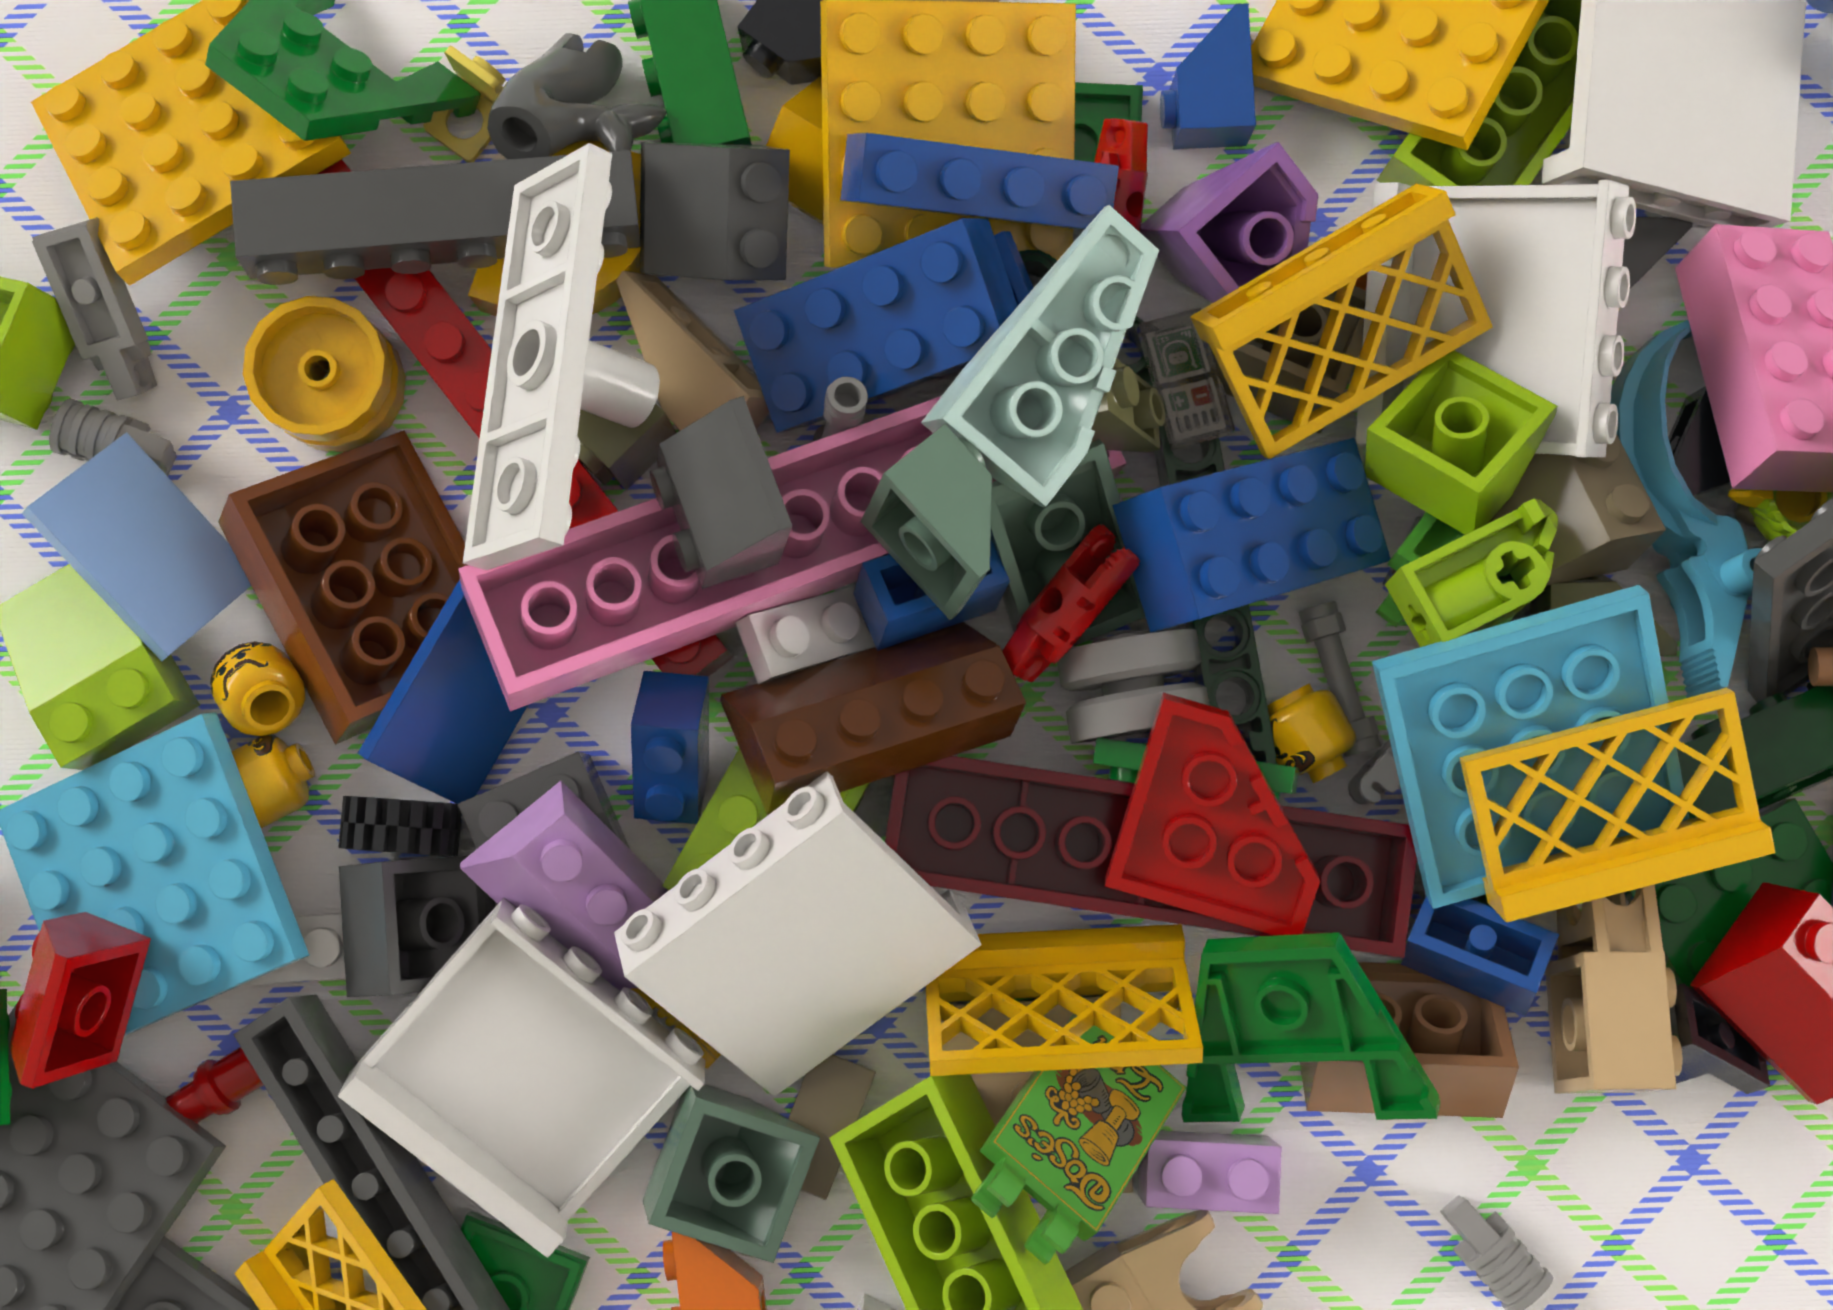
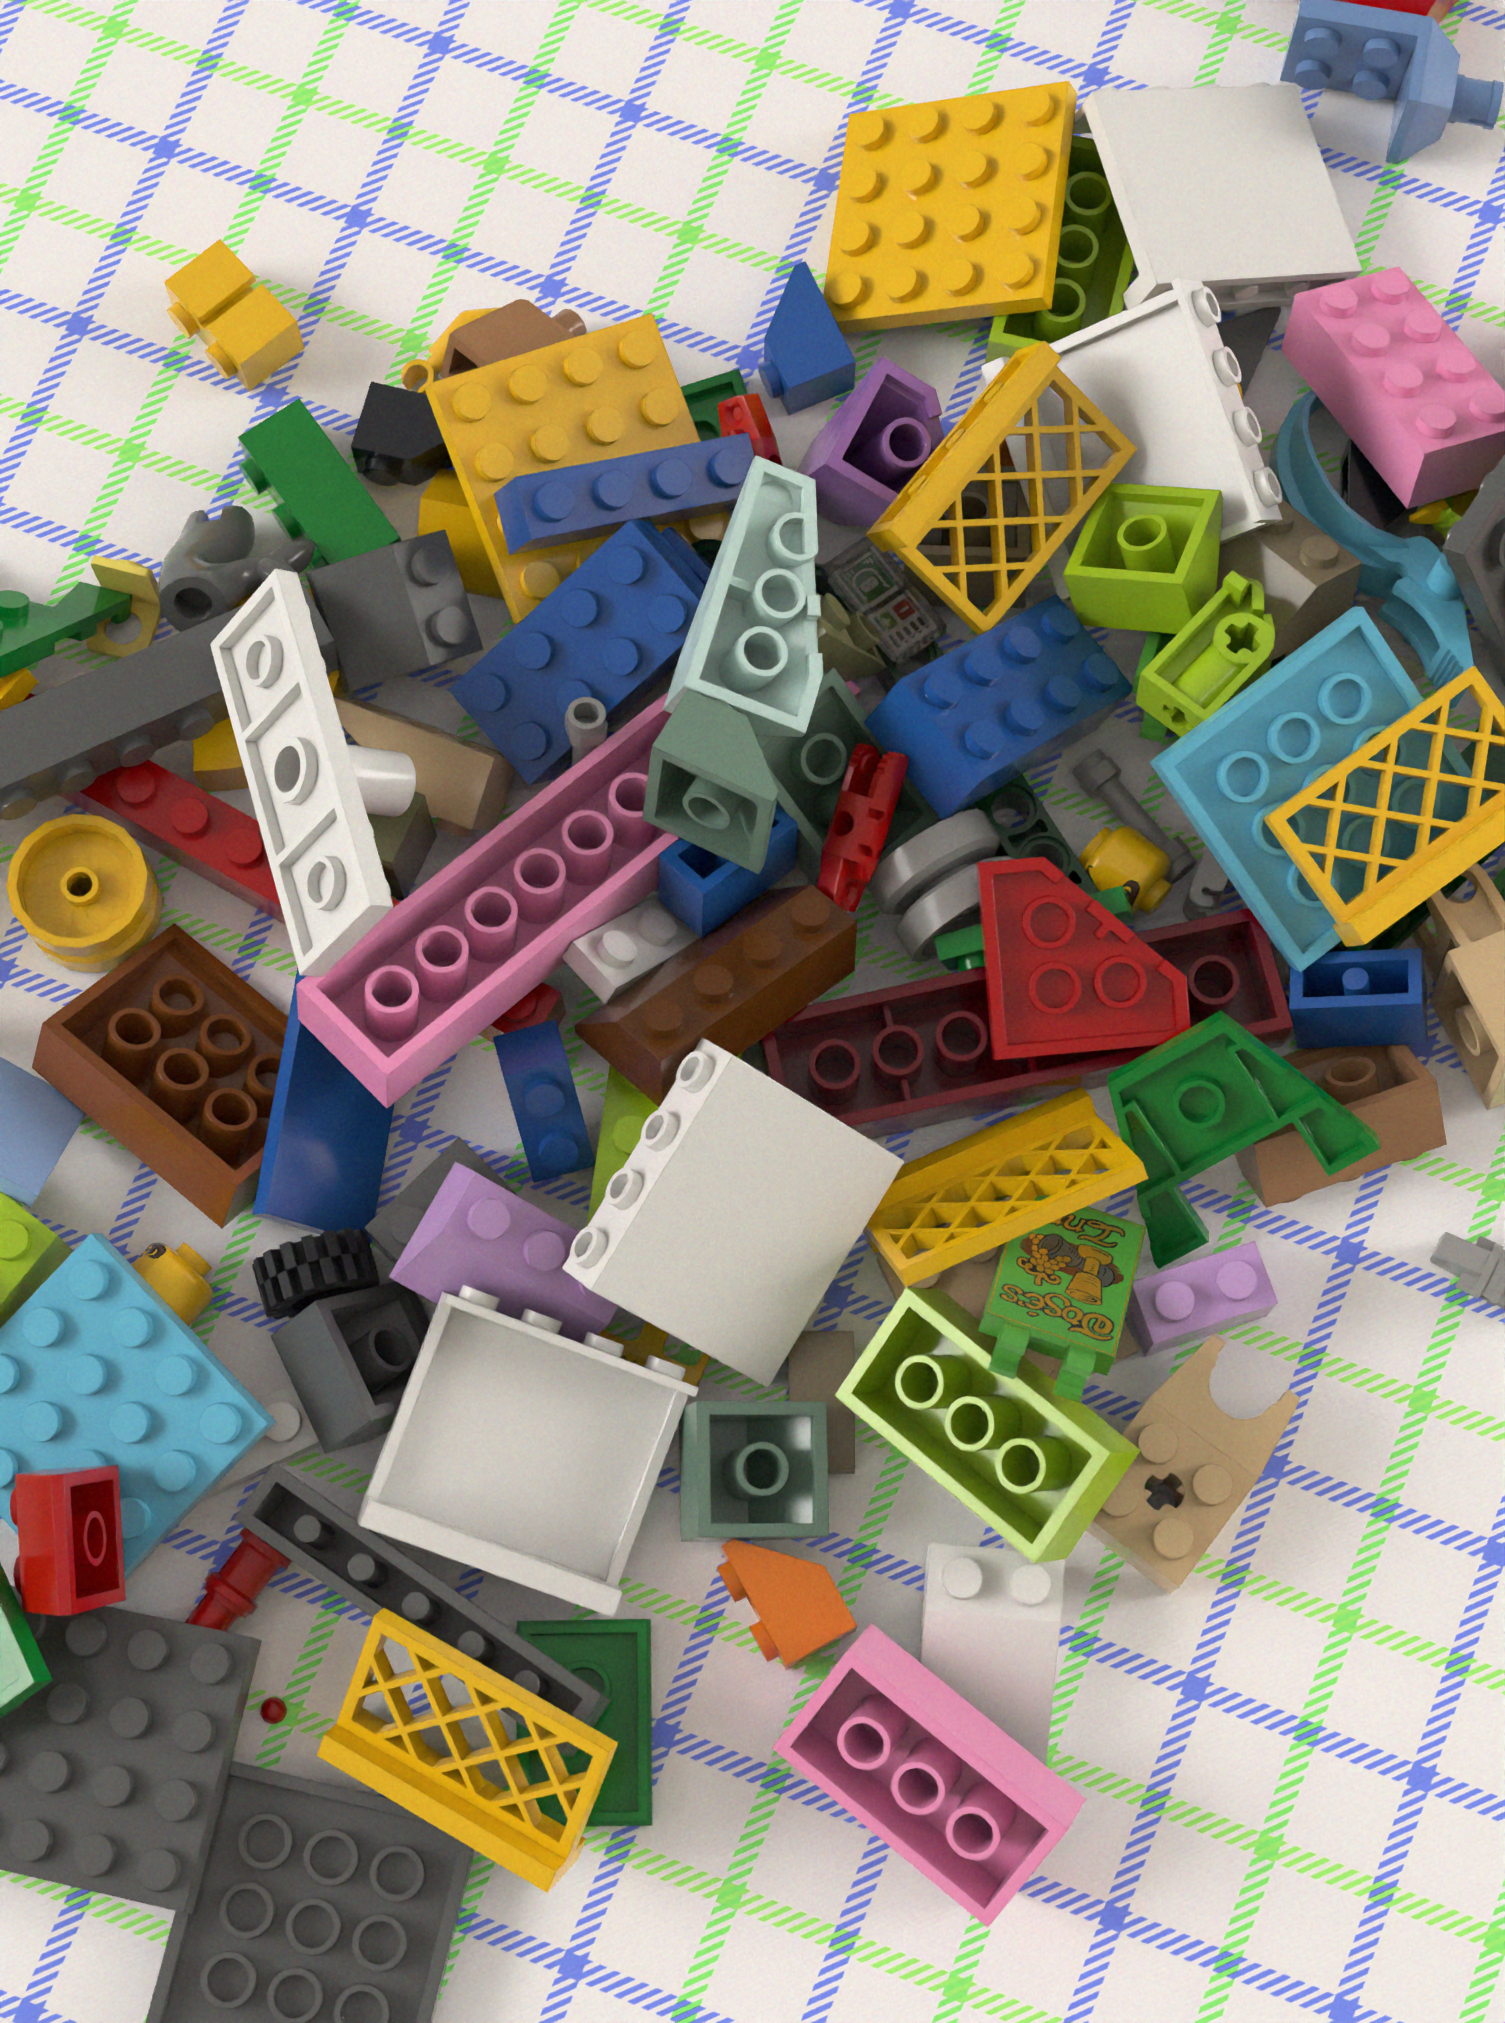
camera: 20 degrees left, 10 degrees down
yellow head [210,641,306,737] -> none
dark grey slope [649,396,793,589] -> none
none -> red piece [260,1697,287,1724]

